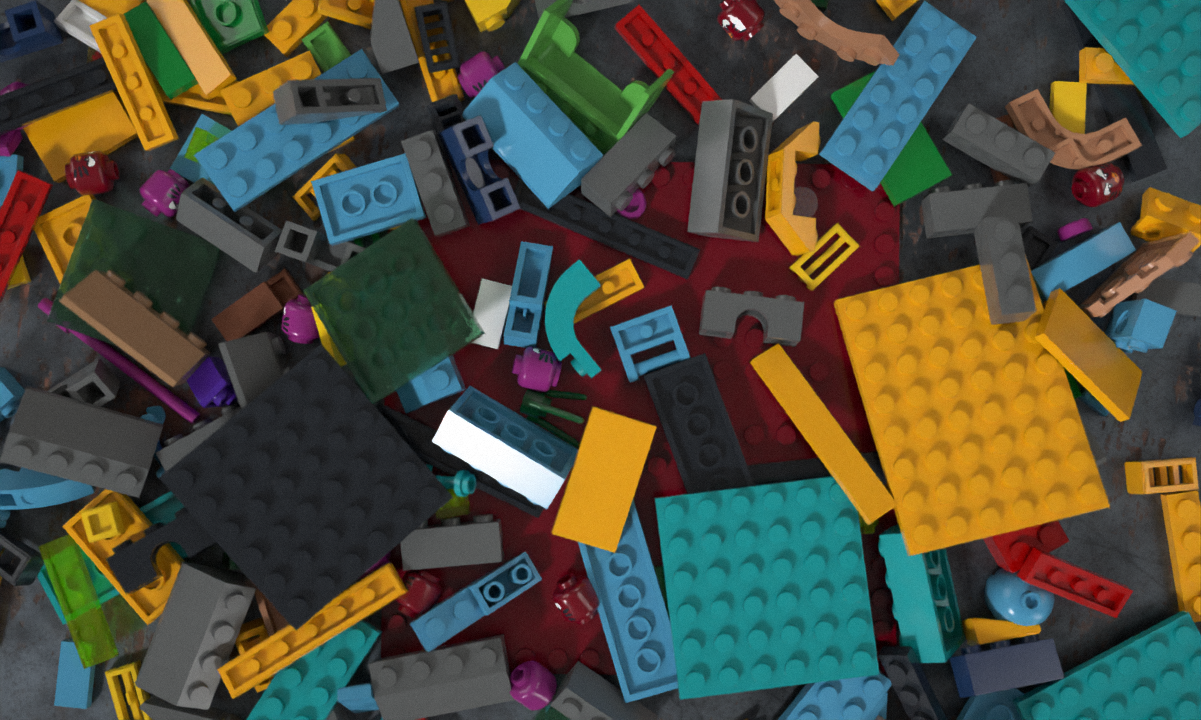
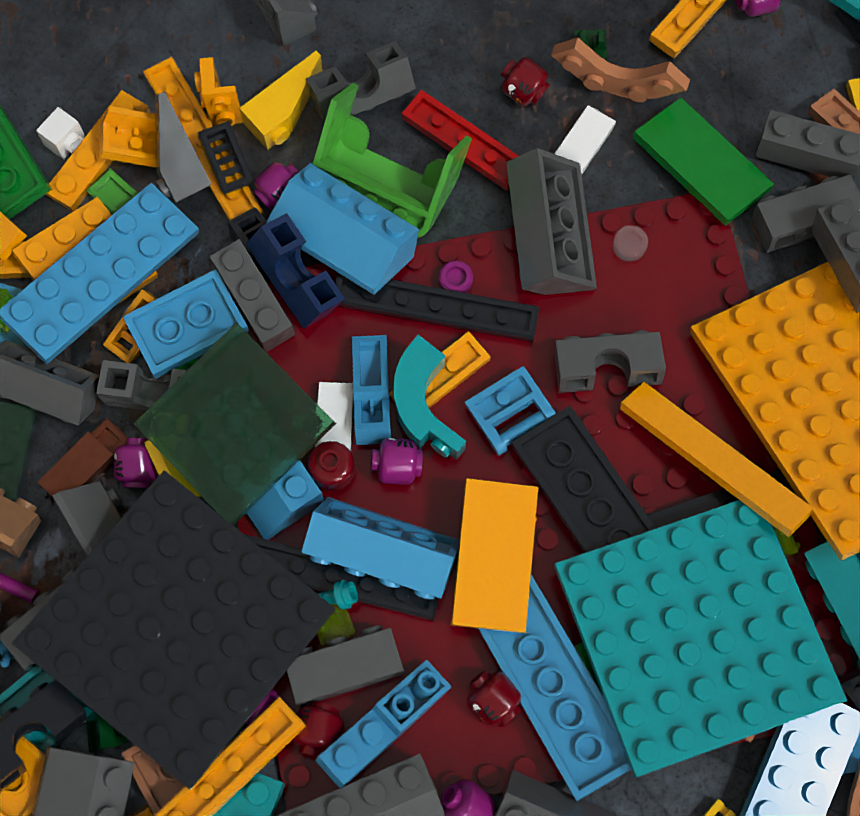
camera: 15 degrees left, 15 degrees down
dark purple slope [186,356,238,408] -> none
dark grey slope [273,78,387,125] -> none
dark green plant [520,389,587,448] -> none
dark grey brick [581,113,676,217] -> none
light orange slope [765,121,821,256] -> none
yellow tile [789,223,859,291] -> none
dark azure plate [819,1,977,192] -> none
none -> dark red head [308,441,355,491]

